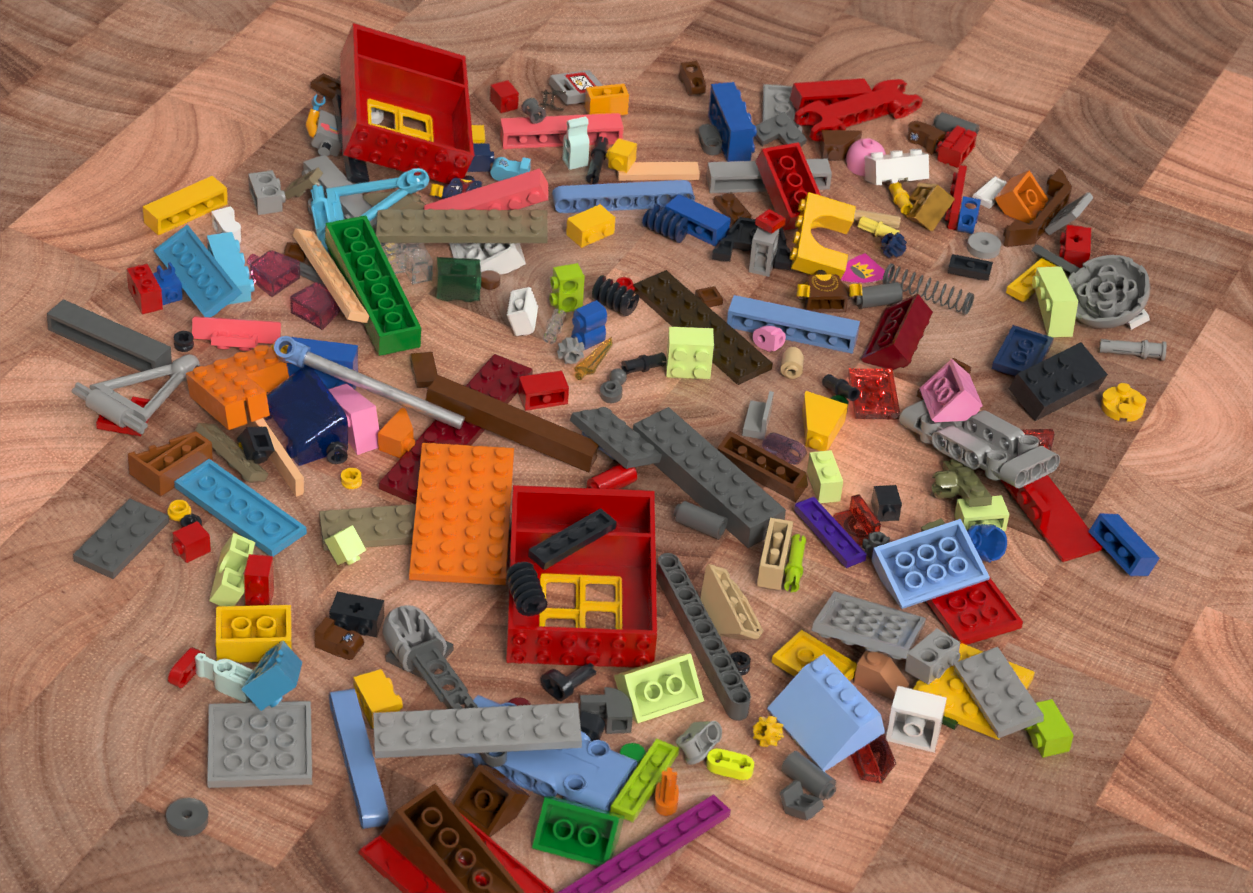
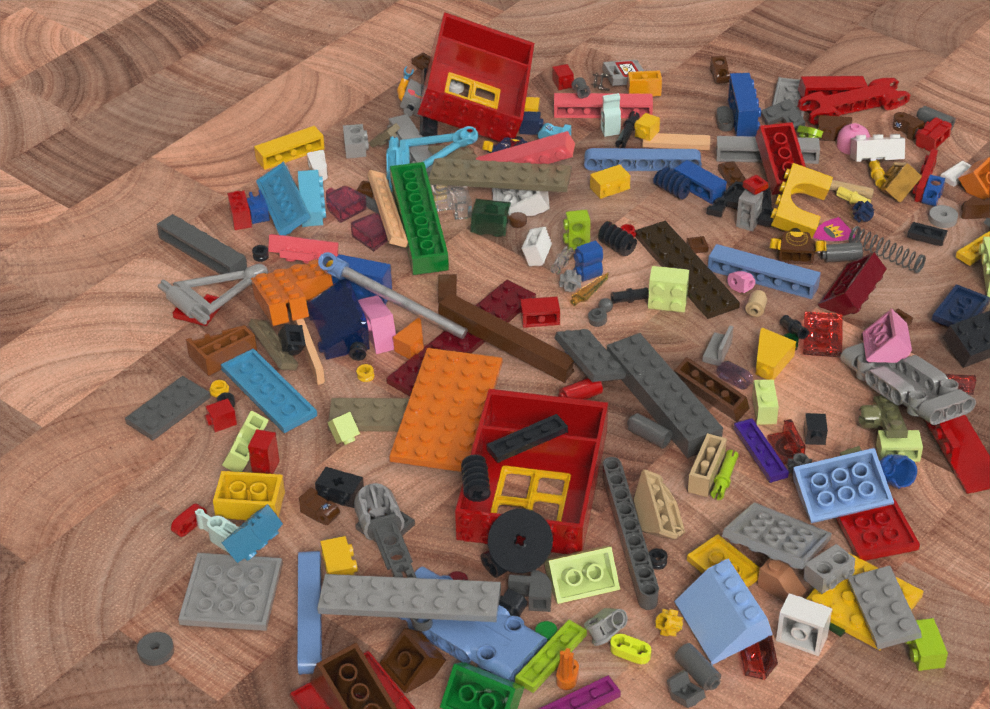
camera: 15 degrees right, 0 degrees up
none -> black piece [488,508,553,574]
none -> lime plate [797,125,823,138]

